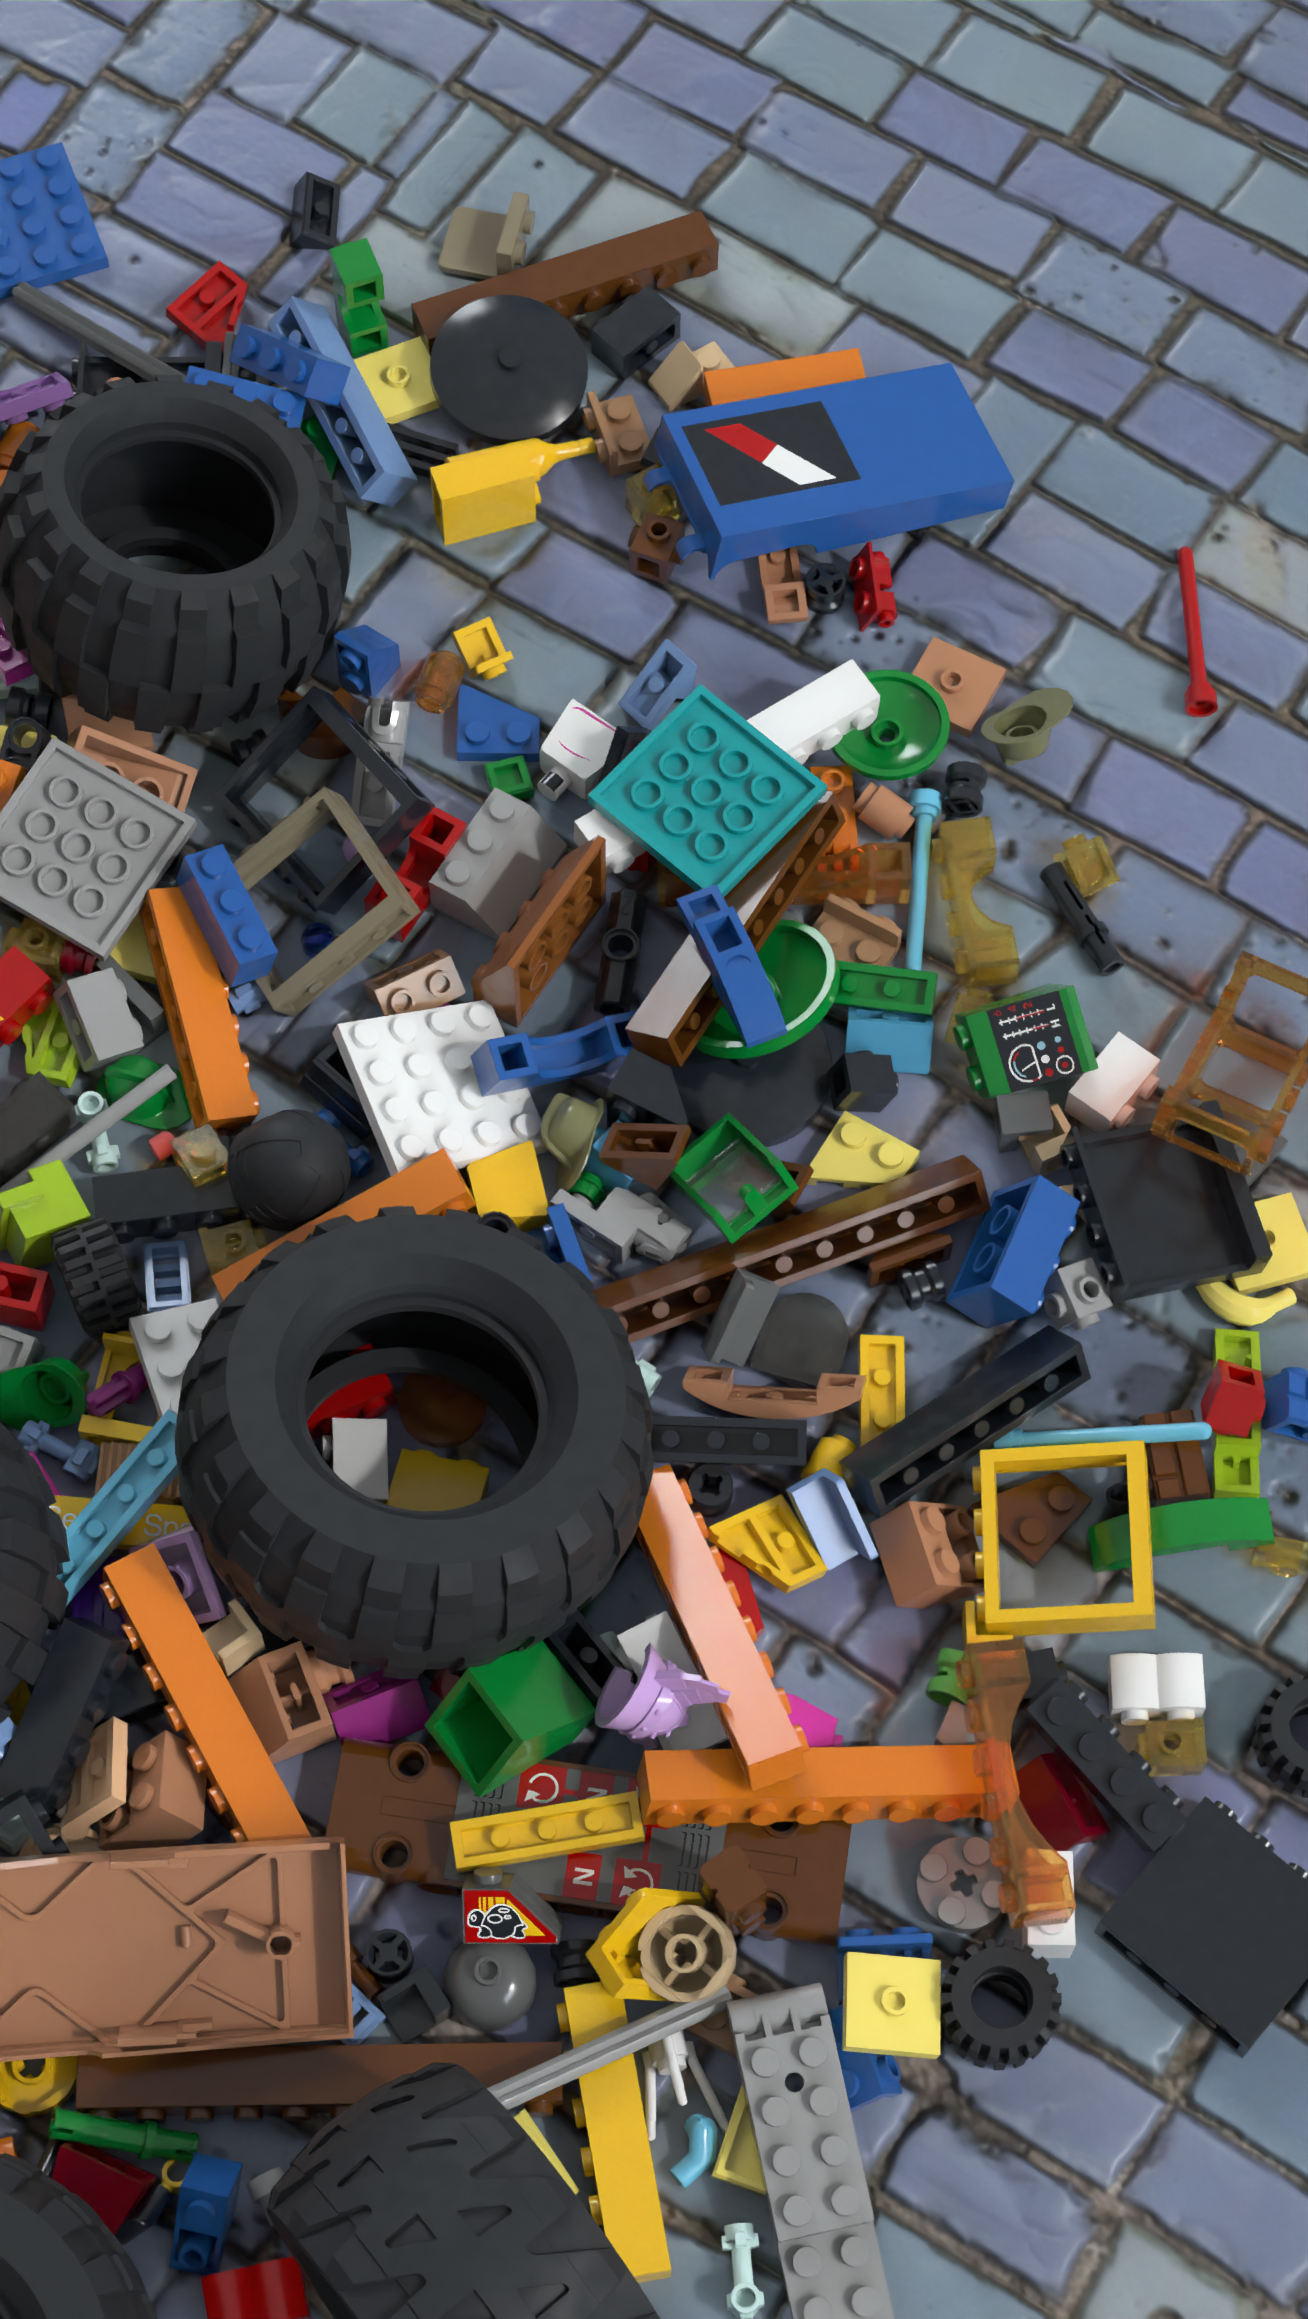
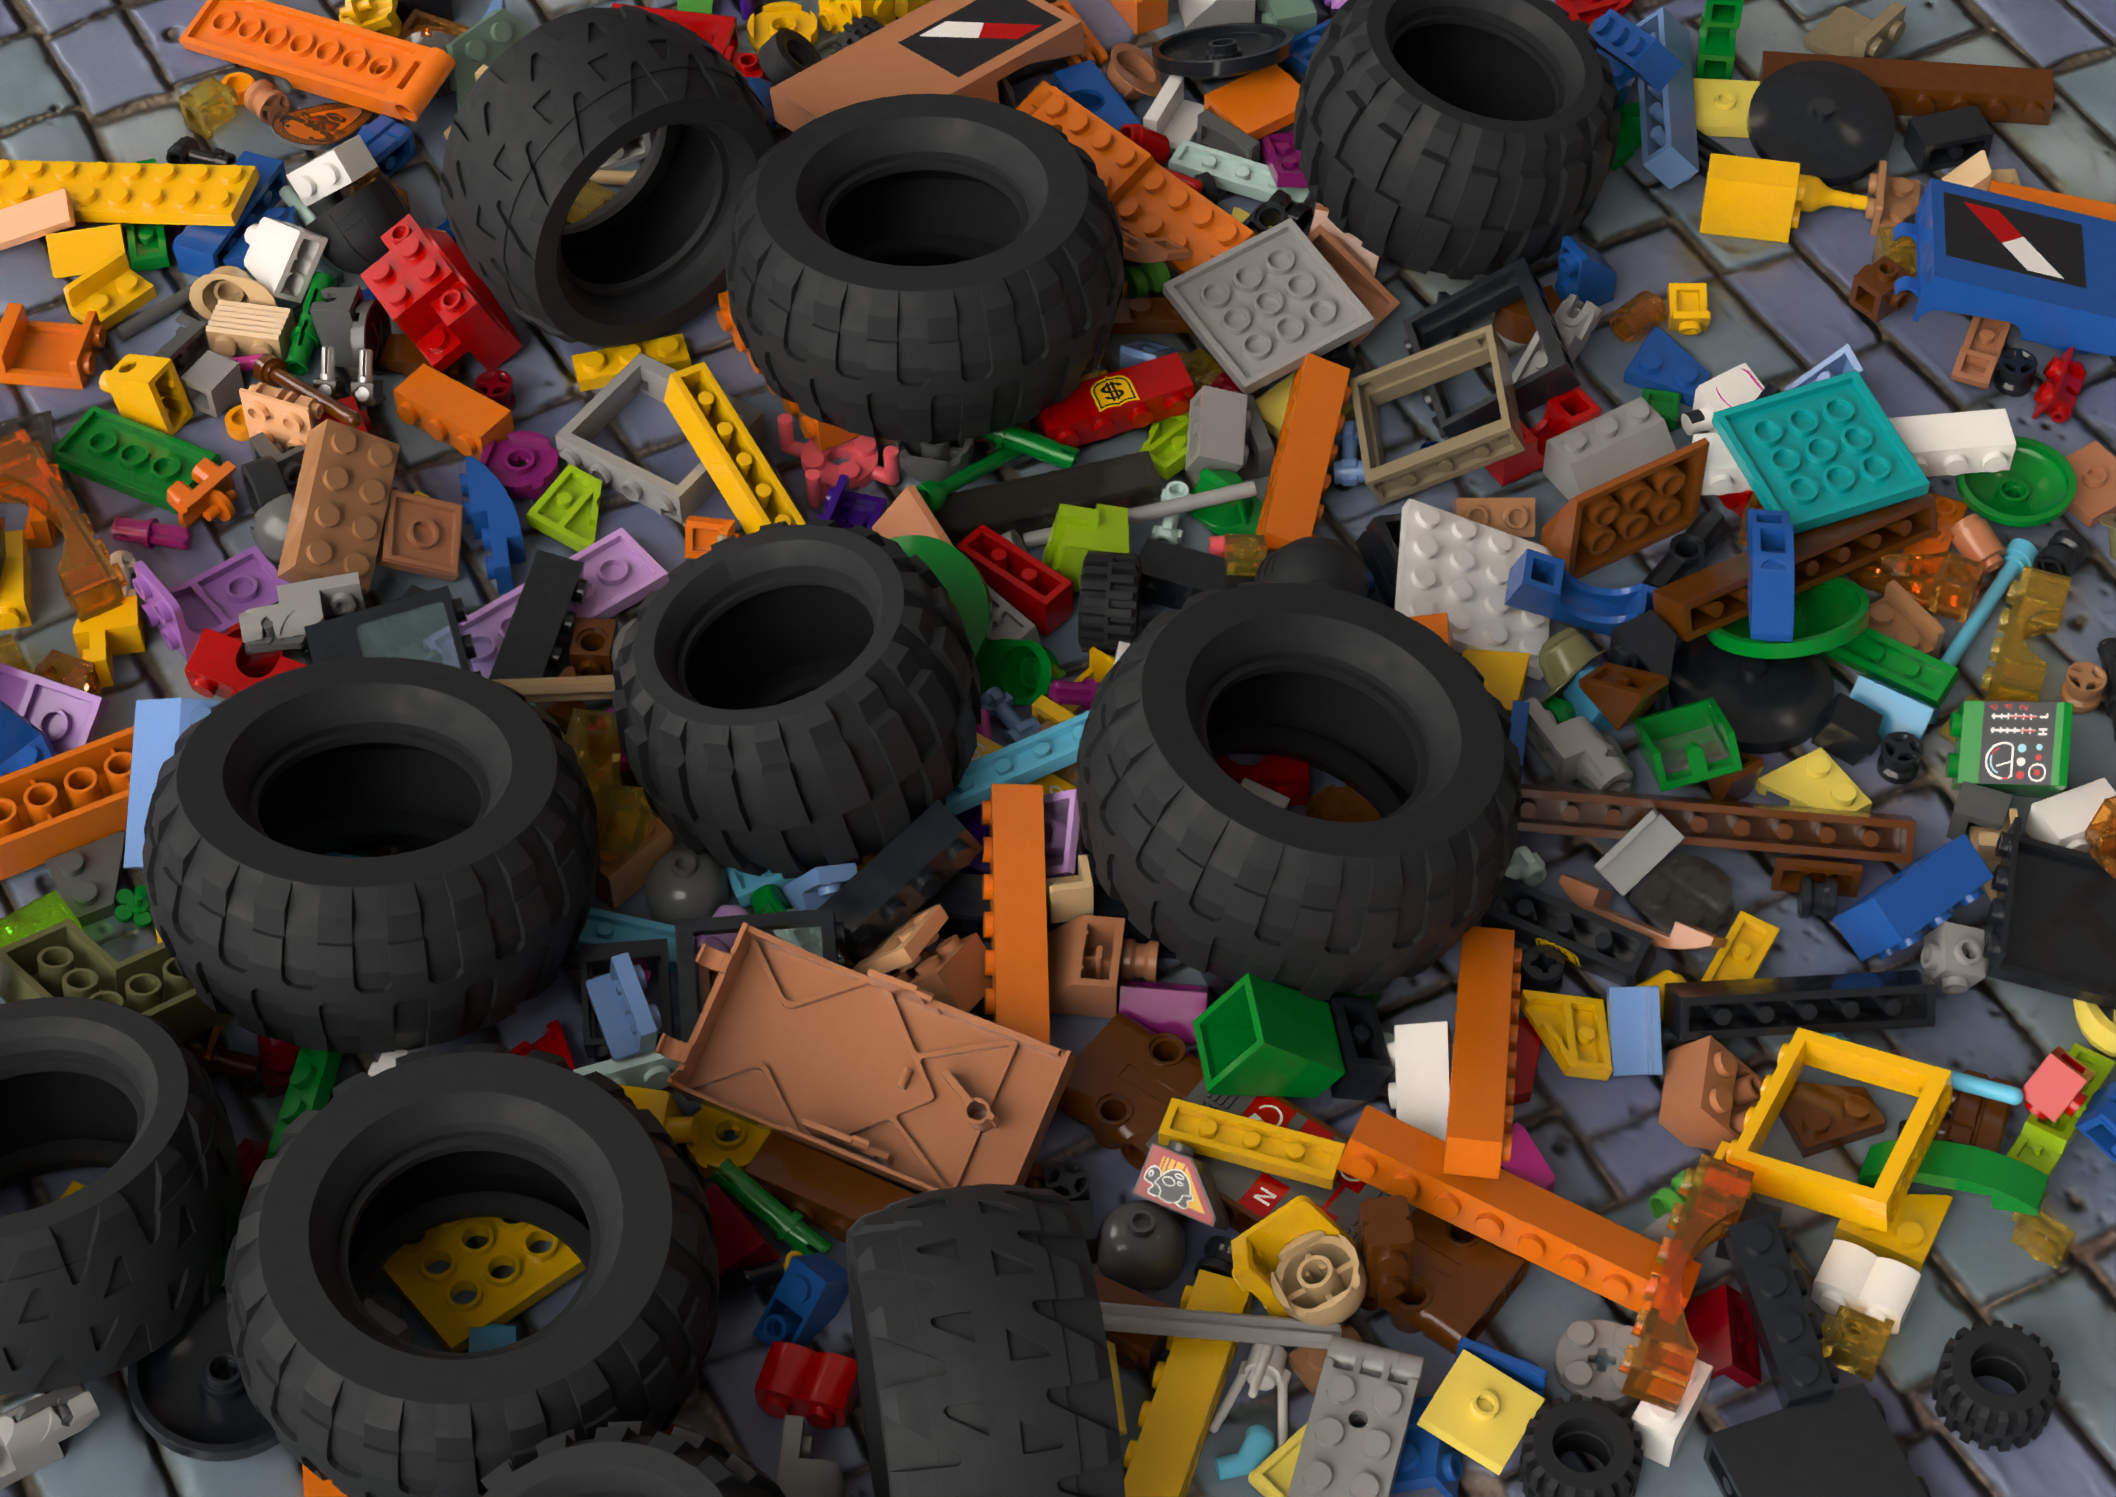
camera: 30 degrees right, 15 degrees down
blue brick [176,844,278,988] -> none
lavender helmet [595,1642,731,1750] -> none
none -> yellow wing [1834,1194,1953,1273]
none -> black wheel [1877,731,1923,784]
none -> medium nougat wheel [2060,661,2107,714]

